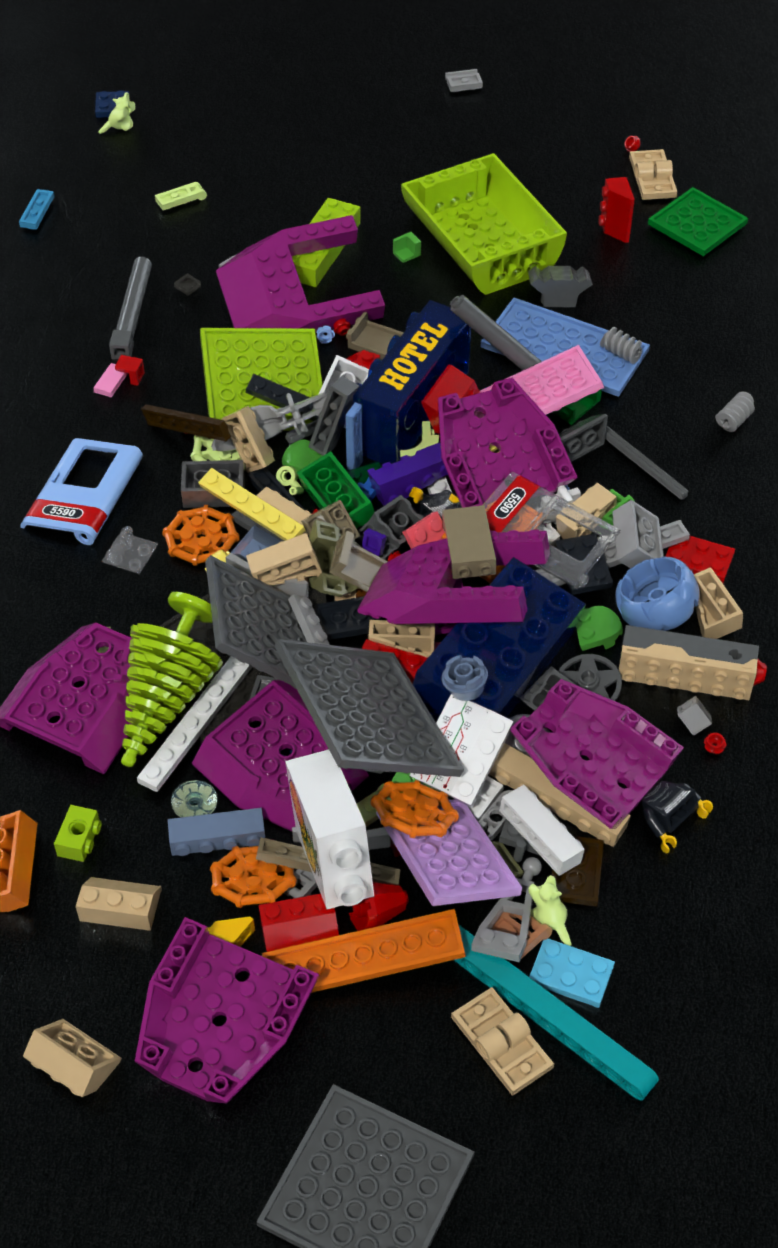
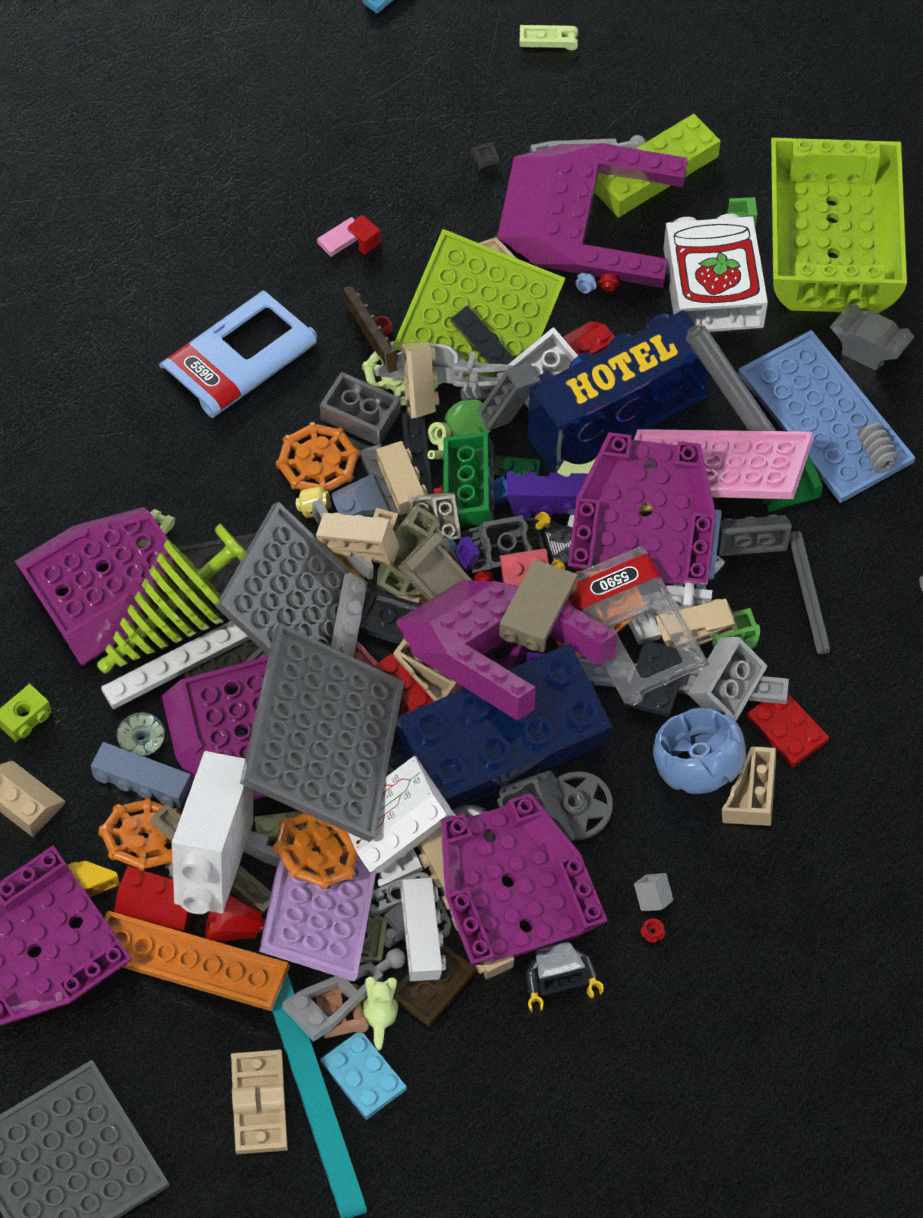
camera: 30 degrees right, 10 degrees up
clear hinge [102,526,158,574] -> none
dark grey brick [109,257,152,359] -> none
light yellow plate [198,468,305,541] -> none
medium blue tile [345,403,363,471] -> none
dark tan panel [346,312,425,368] -> none
red slope [421,365,480,433] -> none
sand blue cone [442,655,488,701] -> none
bright green slope [574,606,623,651] -> none
tan piece [619,625,767,700] -> none
none -> brick [664,214,768,334]

